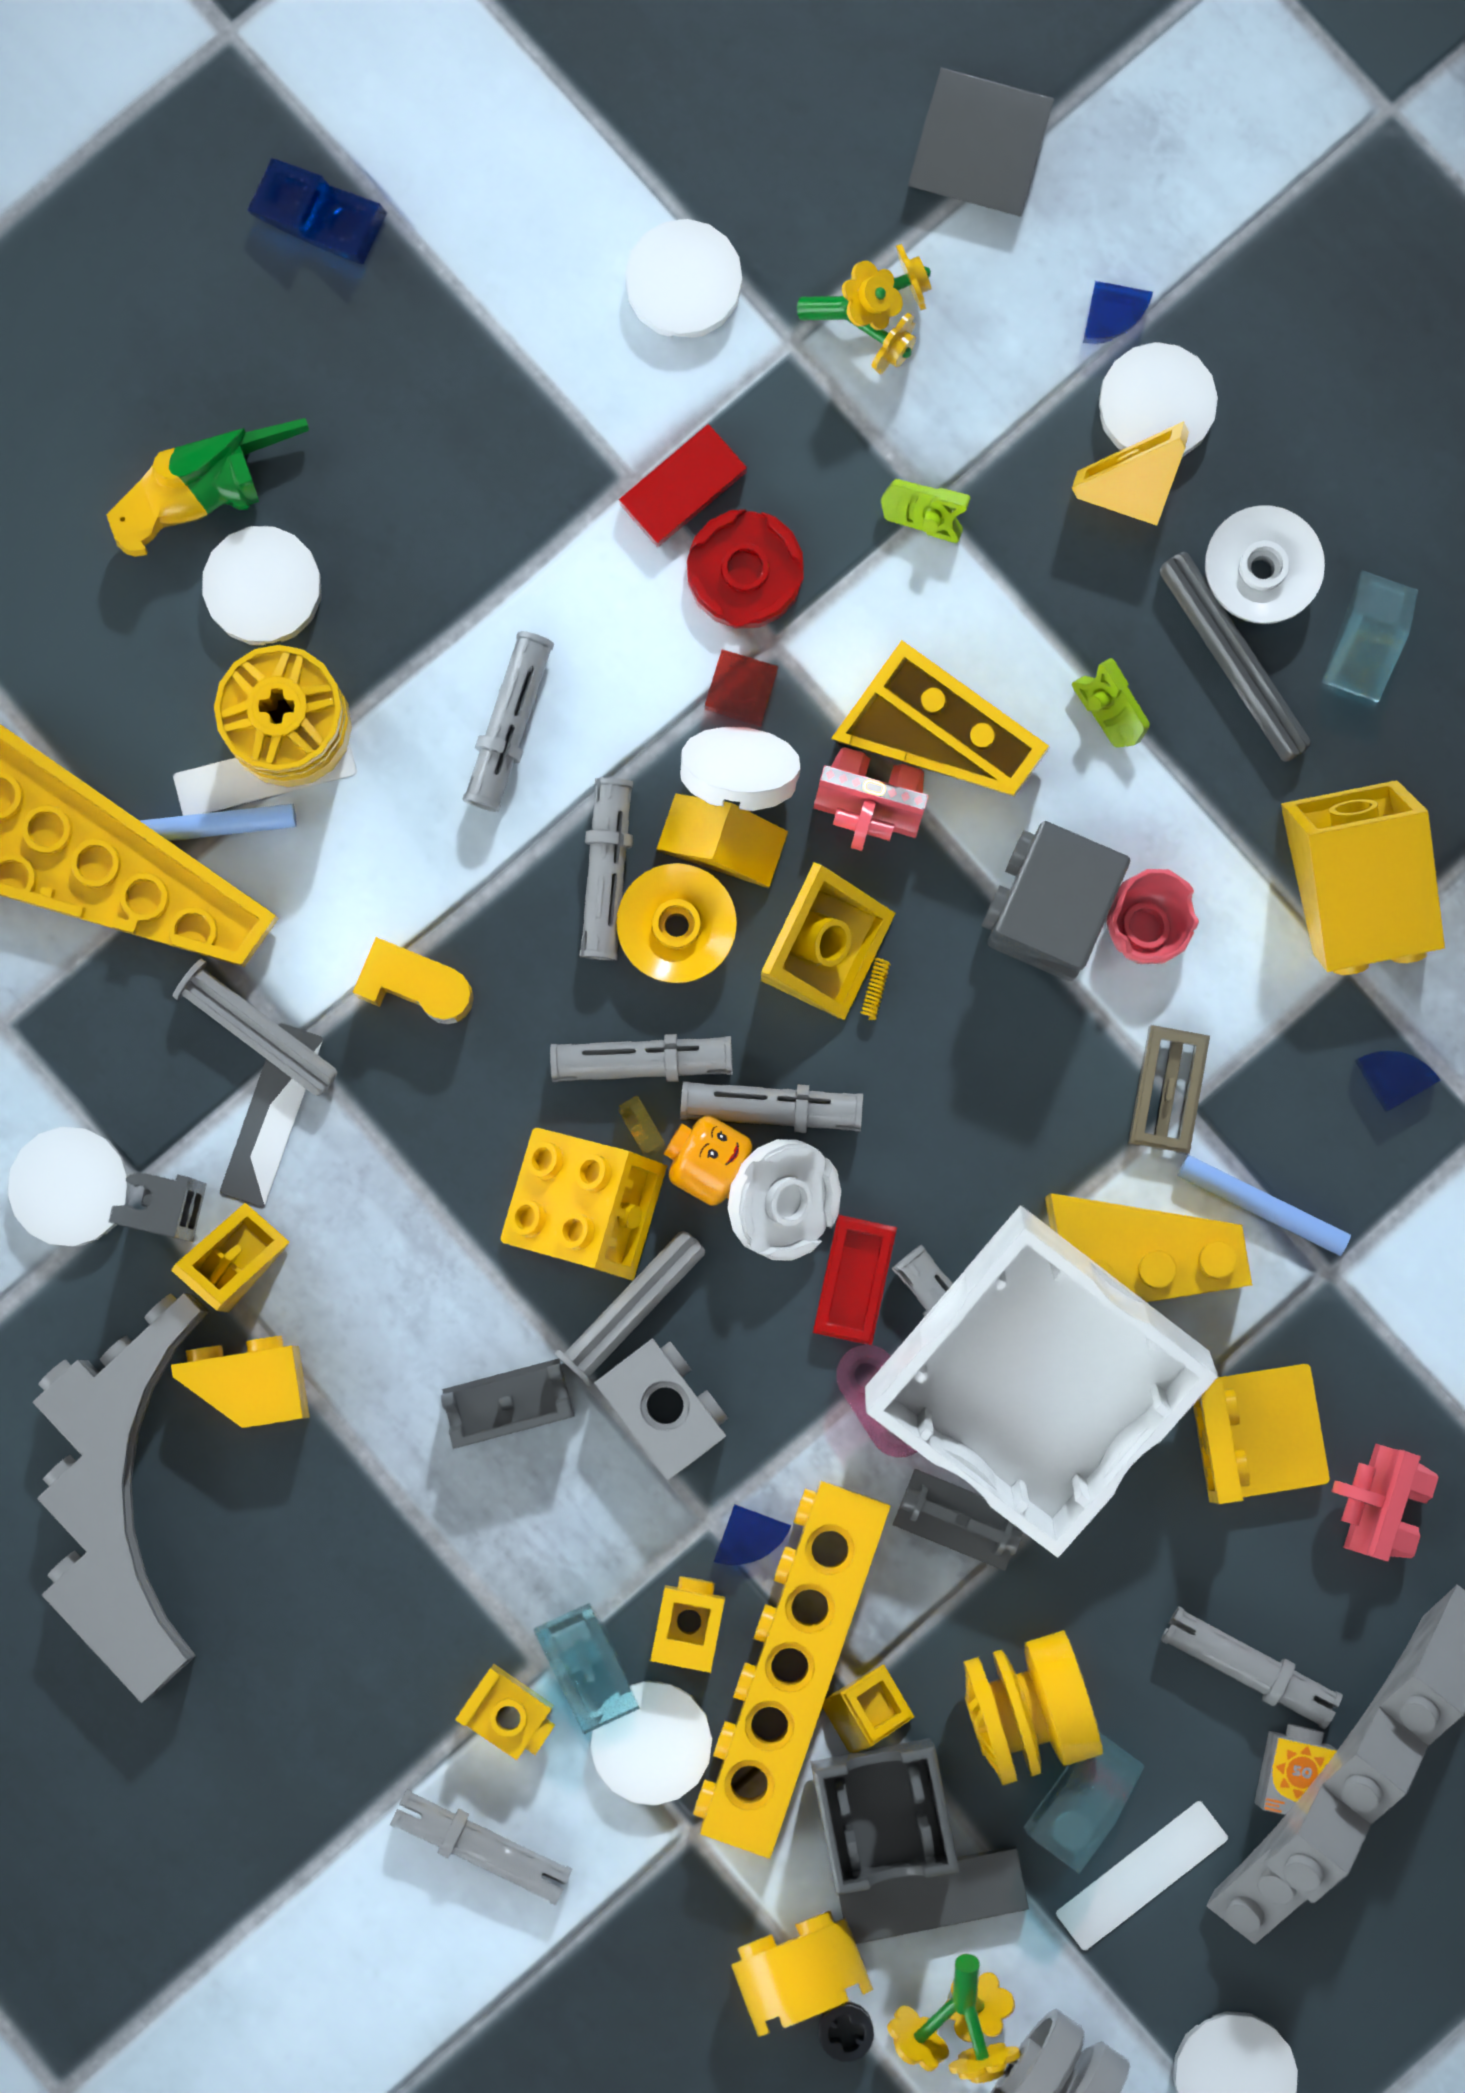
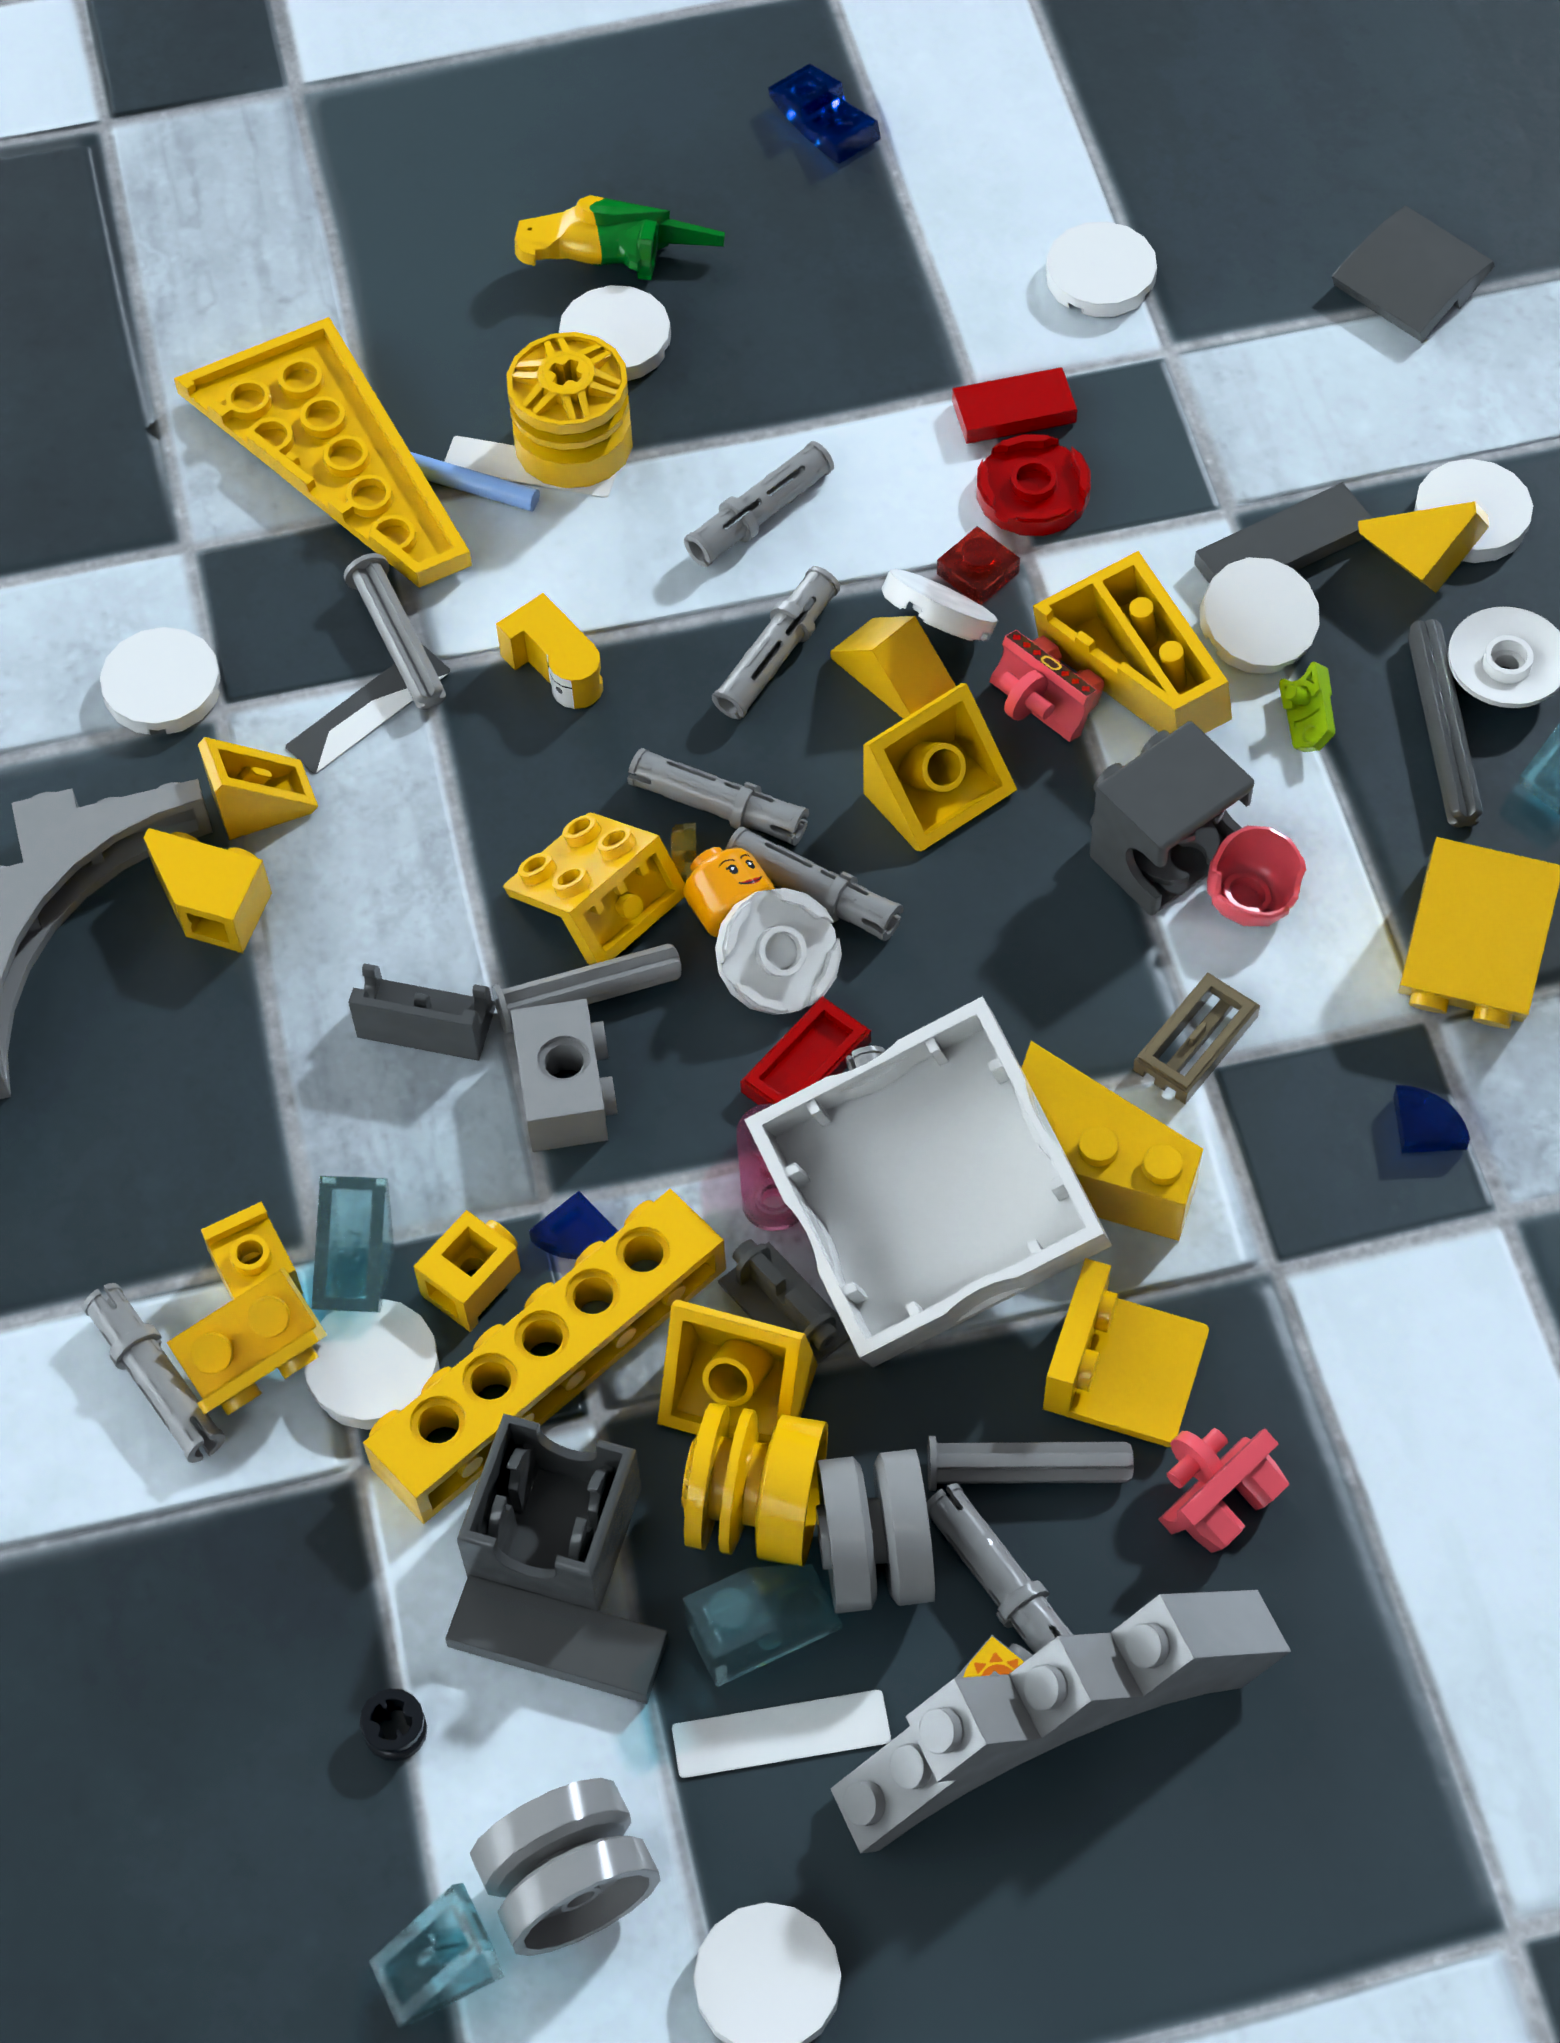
camera: 30 degrees right, 25 degrees down
dark grey hinge [108,1173,207,1242] -> none
yellow dish [616,863,737,983] -> none
yellow brick [731,1911,873,2037] -> none
yellow plant [797,244,932,374] -> none
yellow slope [822,1664,914,1753] -> none
yellow leg [861,958,891,1020] -> none
lime piece [881,479,971,543] -> none
yellow plant [887,1954,1020,2083] -> none
clear blue tile [1082,281,1153,344] -> none
light blue bar [1177,1155,1351,1256] -> none
none -> yellow bracket [166,1268,327,1416]
none -> yellow slope [657,1299,818,1444]
none -> light grey wheel [815,1449,935,1614]
none -> light grey axle [927,1436,1134,1491]
none -> dark grey tile [1194,482,1372,583]
none -> white tile [1199,557,1320,674]

